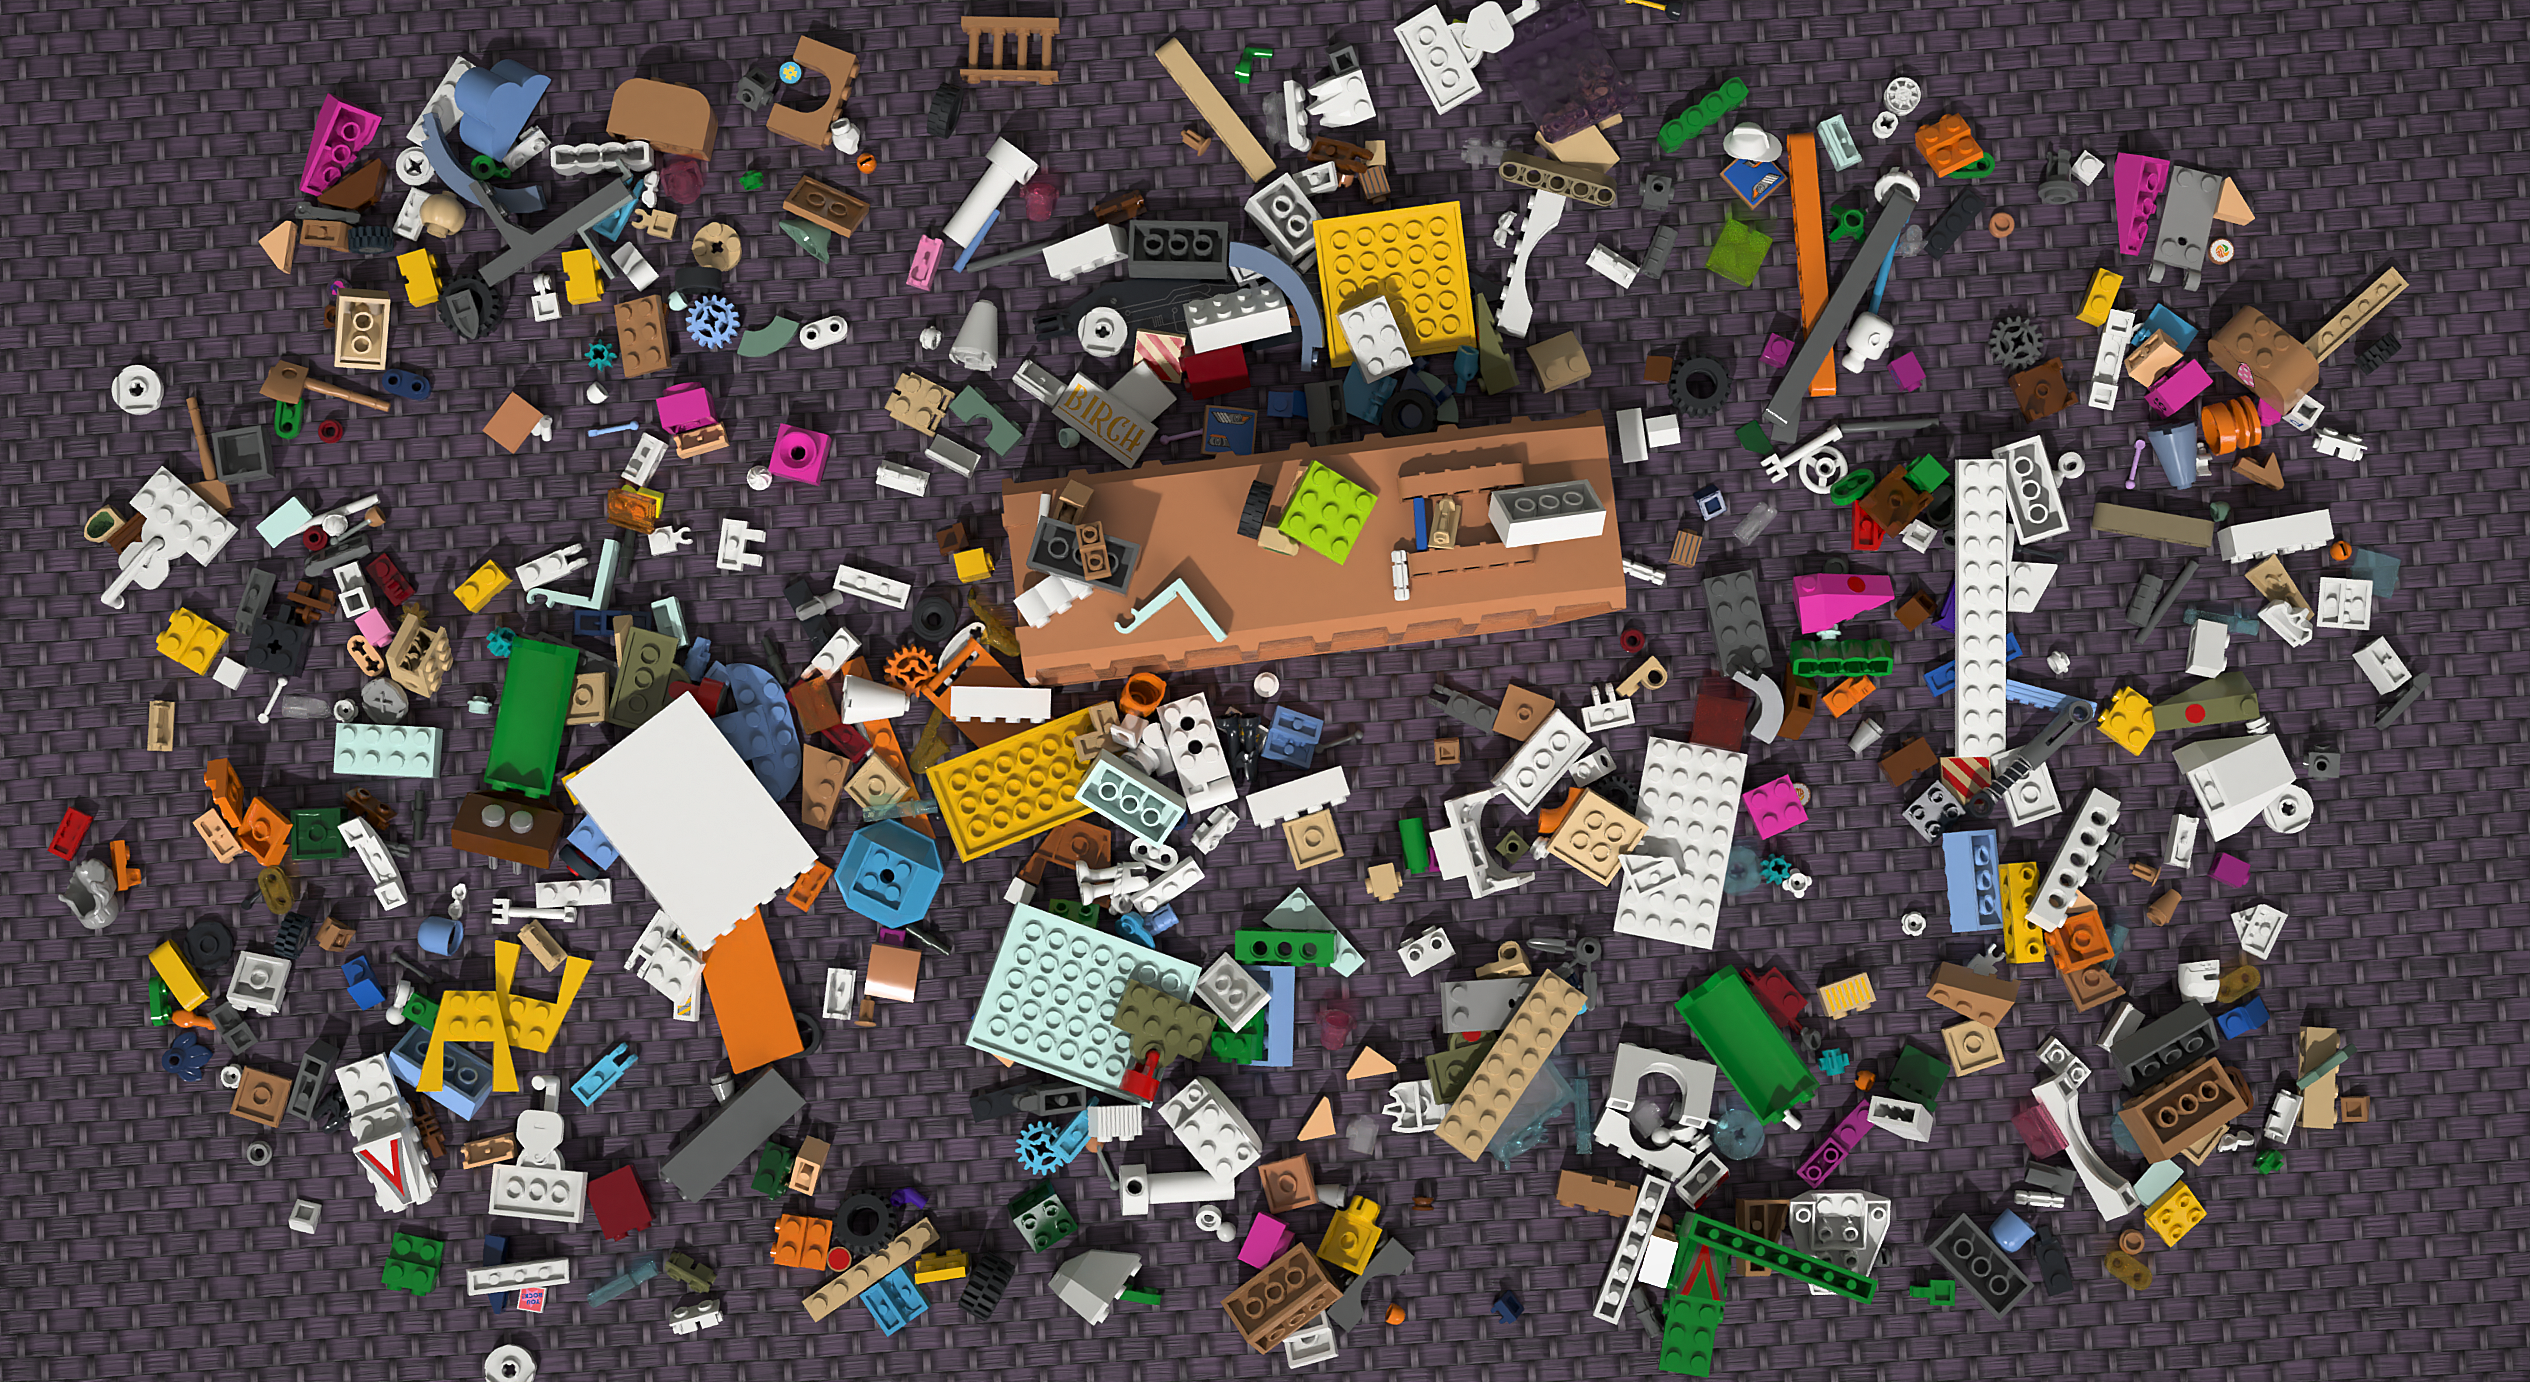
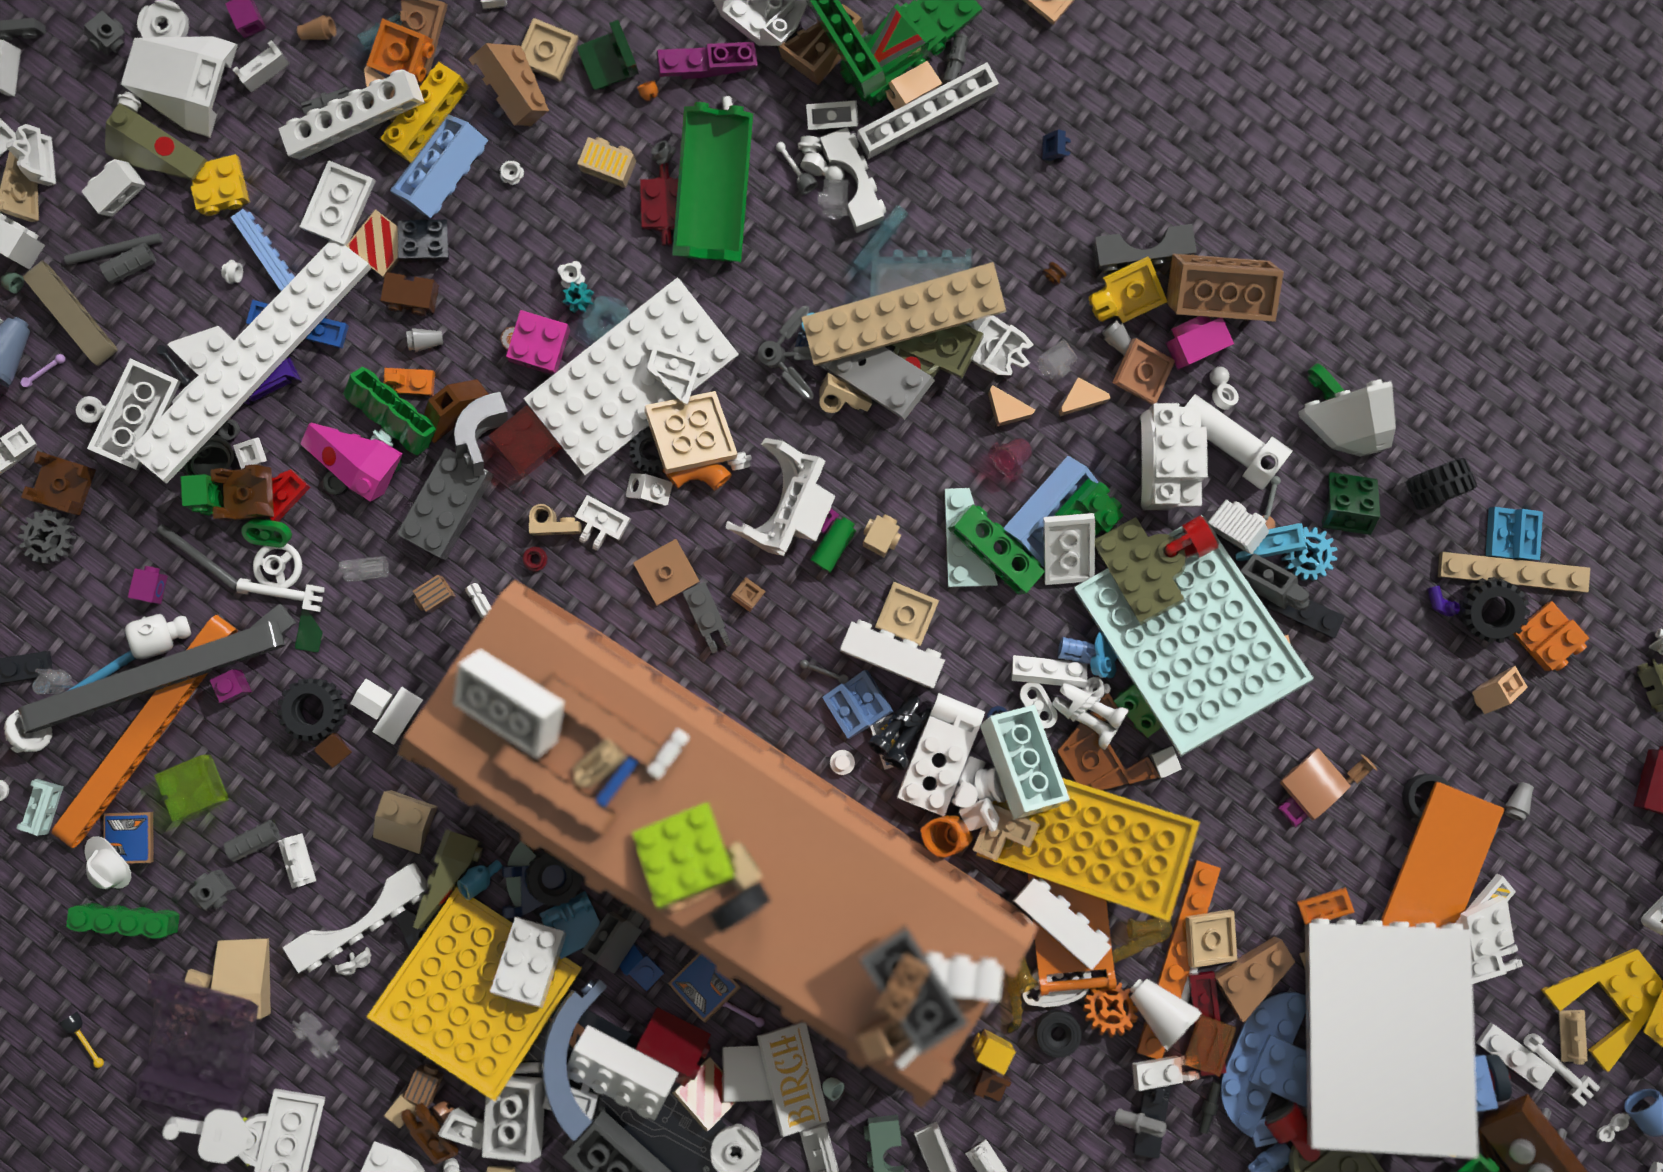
camera: 140 degrees left, 0 degrees up
medium azure hinge [571,1042,638,1107] -> none
dark grey brick [660,1062,806,1204] -> none
dark green bracket [751,1141,797,1201] -> none
white hinge [823,968,856,1020] -> none
red tile [827,1246,853,1272] -> none
white plate [833,565,912,610] -> none
dark azure piece [834,818,945,929] -> none
clear light blue axle [863,797,938,822] -> none
pearl dark grey bar [905,923,952,957] -> none
yellow plate [914,1249,970,1284] -> none
light aqua hinge [1114,578,1228,643] -> none
white hinge [1190,804,1239,855] -> none
white plate [1283,1310,1339,1369] -> none
orange hinge [1385,1303,1405,1325] -> none
white brick [1397,925,1456,977] -> none
white tile [1491,708,1593,814] -> none
olive plate [1494,830,1530,865] -> none
dark tan beam [1499,150,1617,206] -> none
clear light blue piece [1499,1125,1549,1170] -> none
medium nougat wedge [1554,1168,1638,1218] -> none
white arch [1606,1043,1717,1129] -> none
nougat hinge [1655,1214,1673,1232] -> none
dark blue slope [1693,484,1727,521] -> none
clear light blue plate [1713,1109,1765,1160] -> none
teal gear [1817,1048,1850,1076] -> none
green rock [1828,204,1868,244] -> none
white slope [1867,1096,1933,1142] -> none
reddish brown brick [1894,588,1938,632] -> none
piece [1964,700,2093,819] -> none
white plate [1966,944,2006,976] -> none
medium nougat piece [2128,861,2161,887] -> none
clear light blue axle [2183,609,2260,636] -> none

